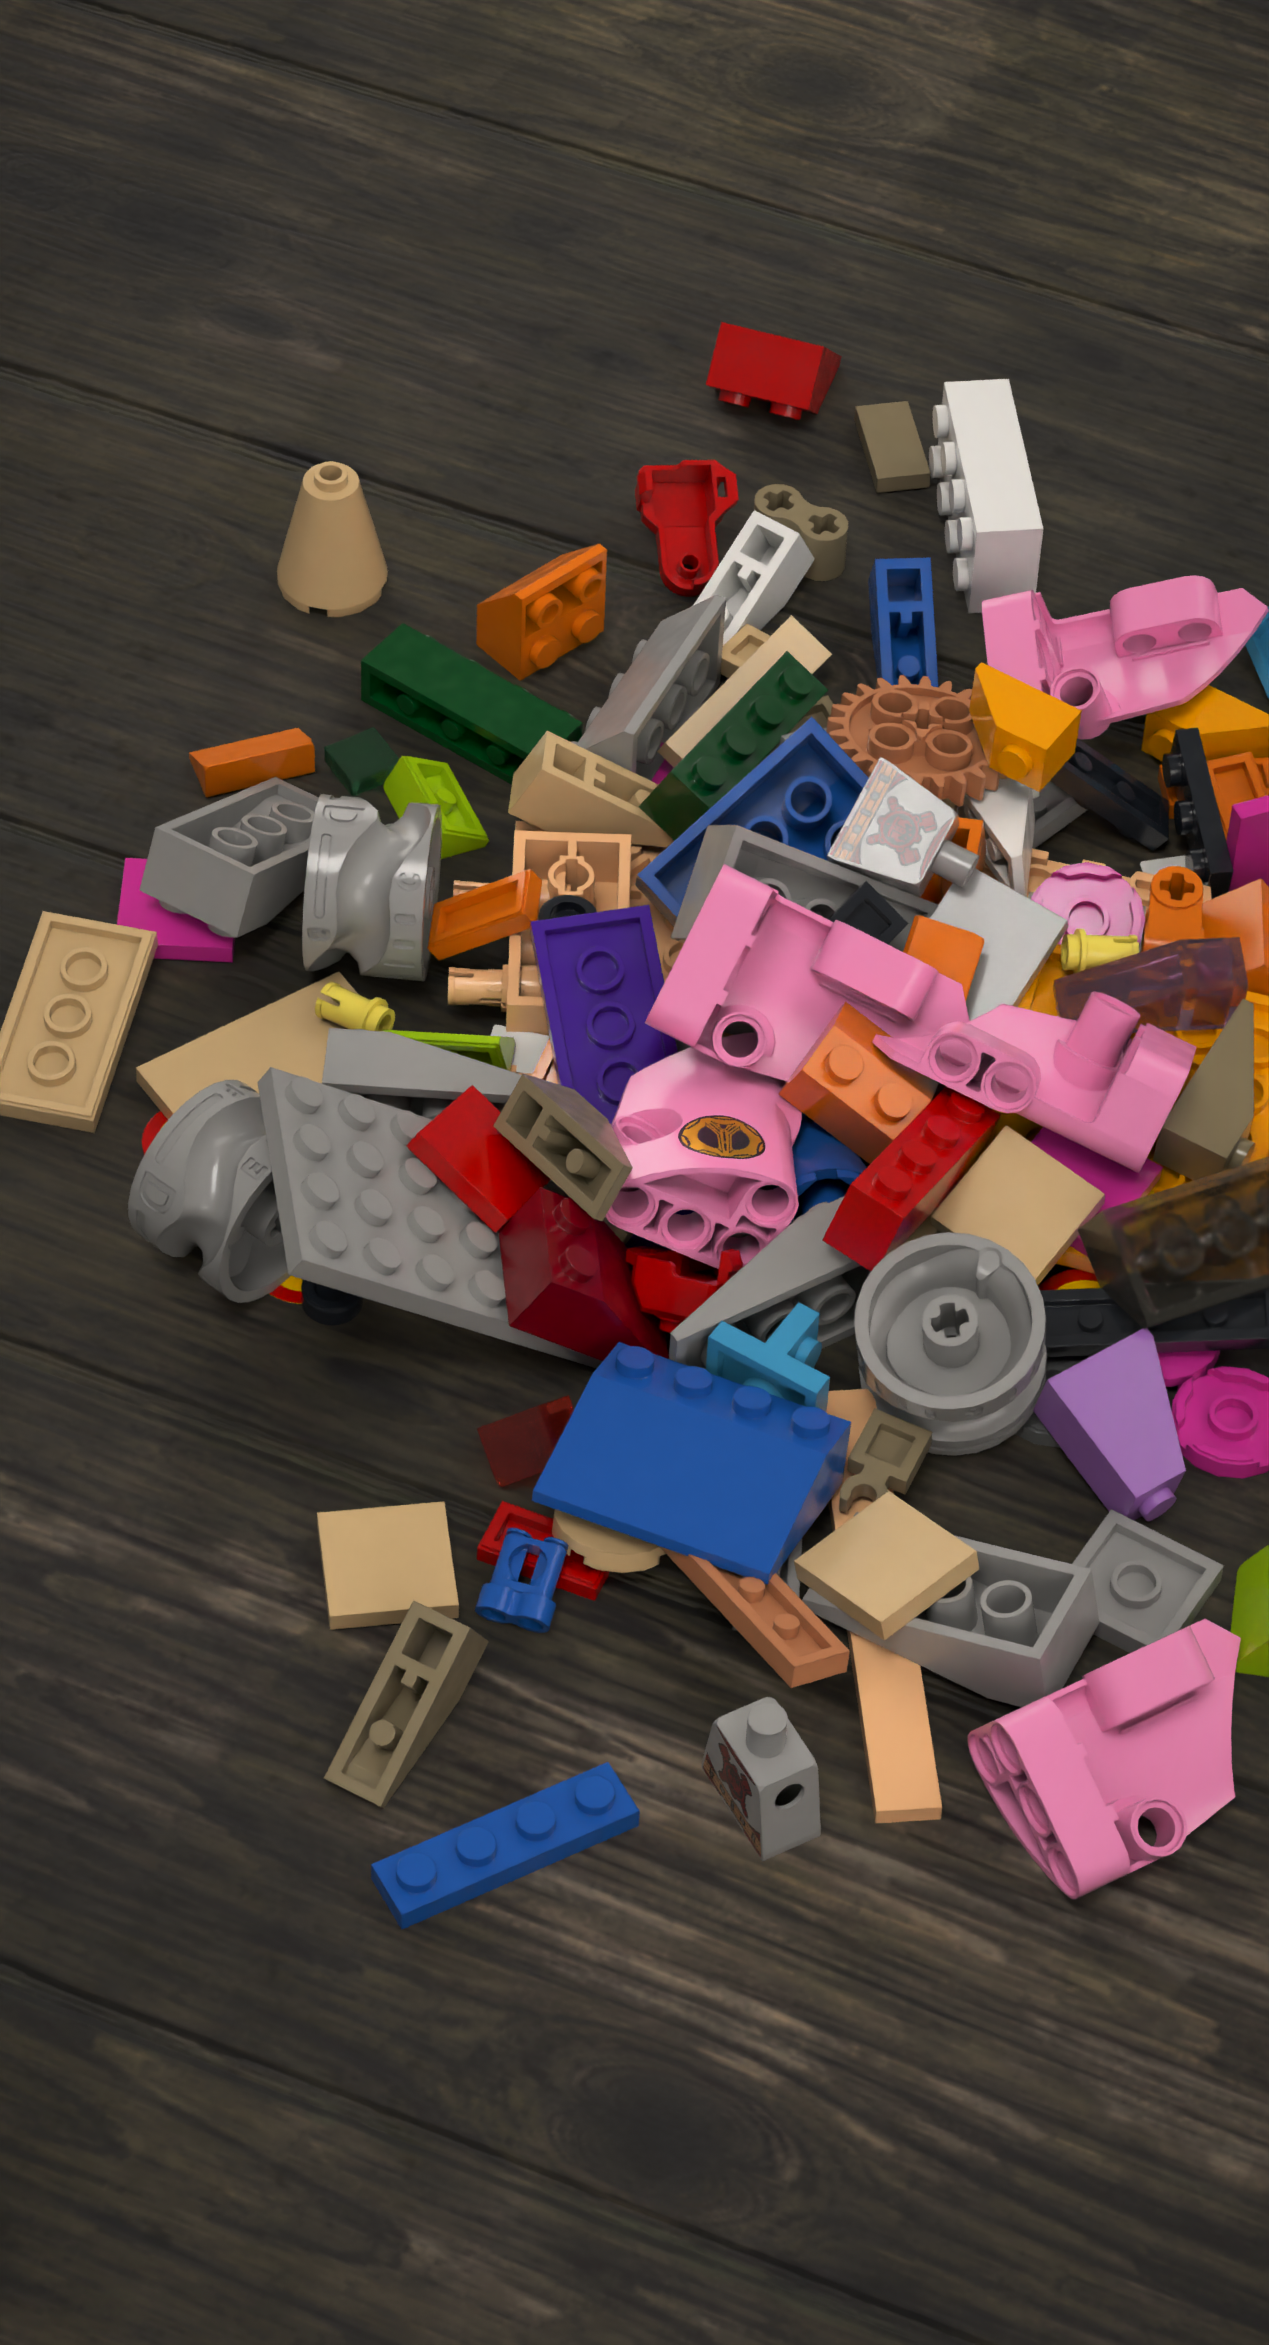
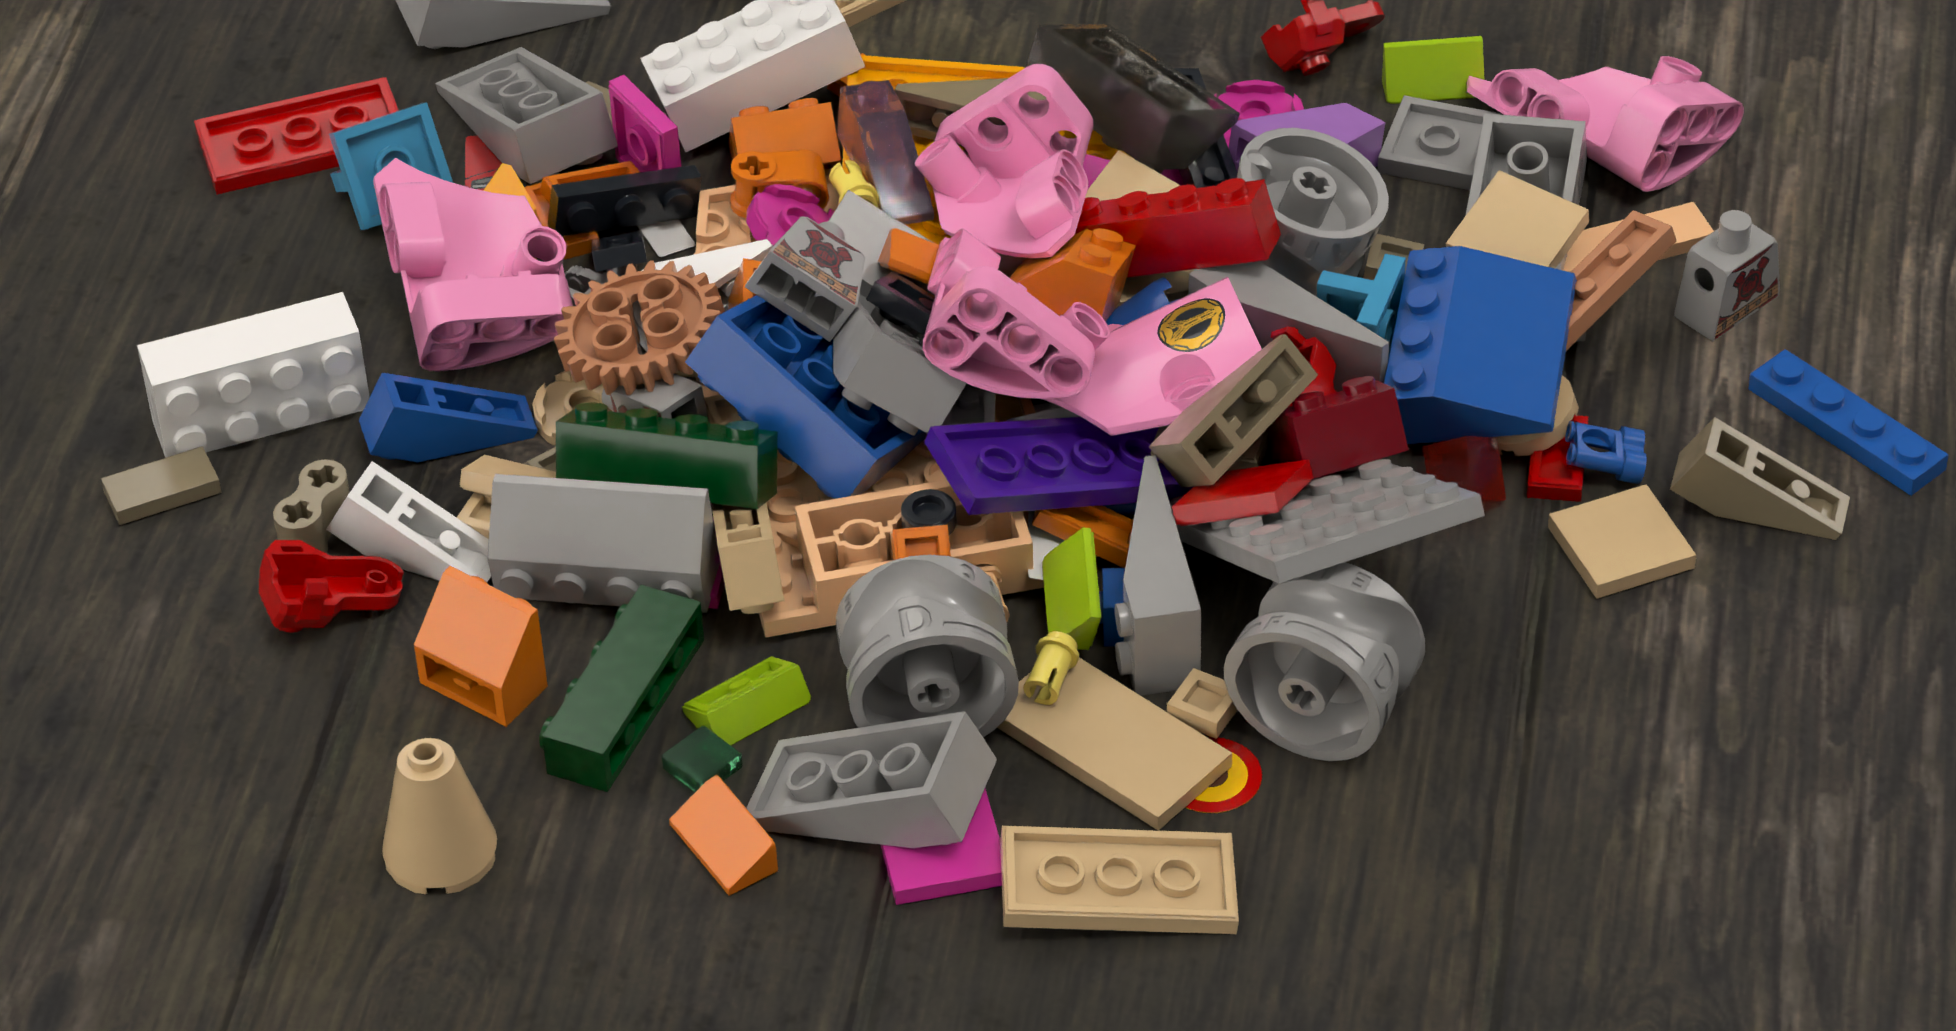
camera: 100 degrees left, 5 degrees down
red slope [706,322,842,420] -> none
light orange slope [969,662,1082,792] -> none

